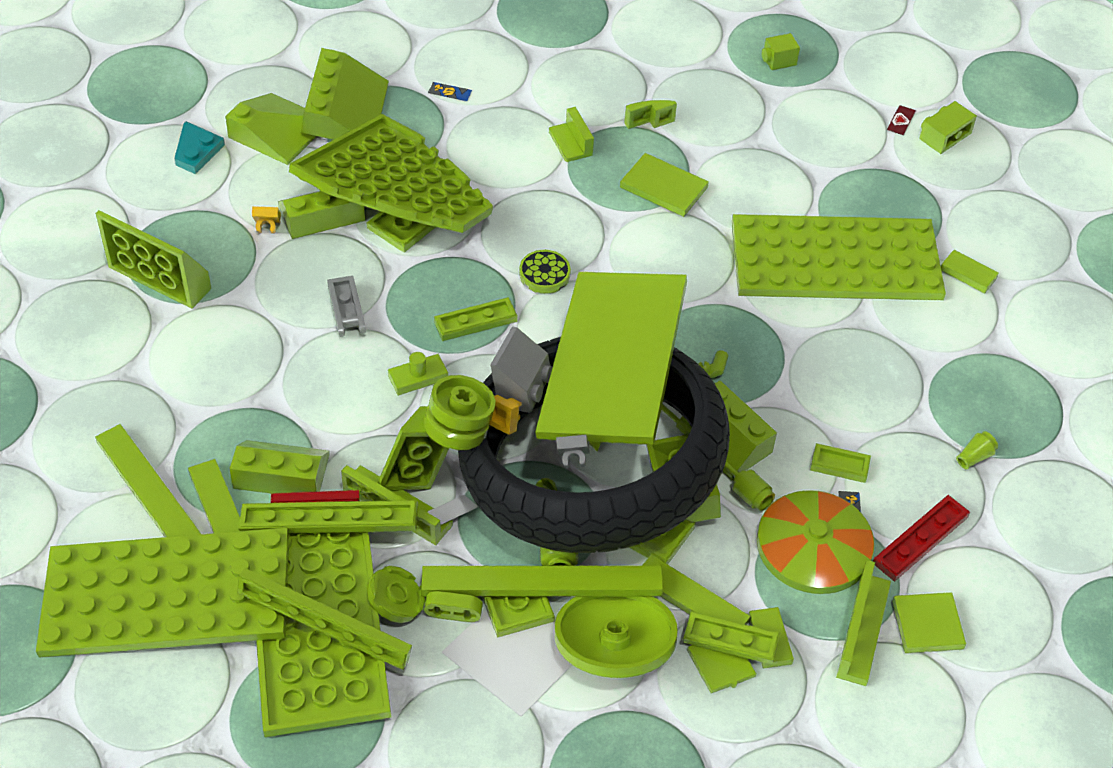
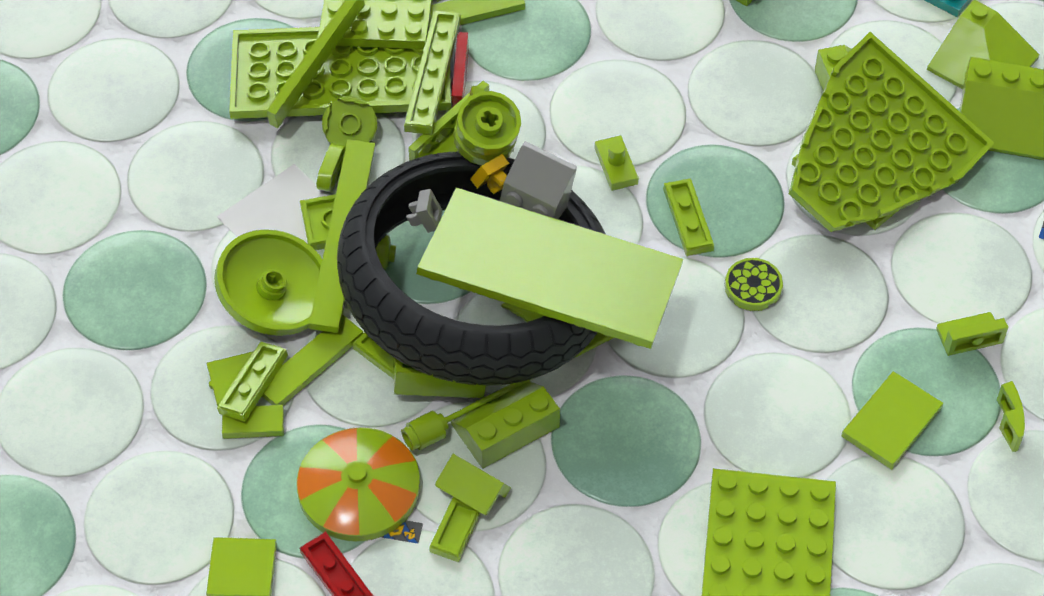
camera: 100 degrees right, 5 degrees up
lime slope [230,440,330,494] -> none
yellow tile [252,206,281,234] -> none
light grey hinge [327,275,366,337] -> none
lime arm [698,350,729,379] -> none
lime fence [836,560,891,686] -> none
none -> lime panel [435,453,511,515]

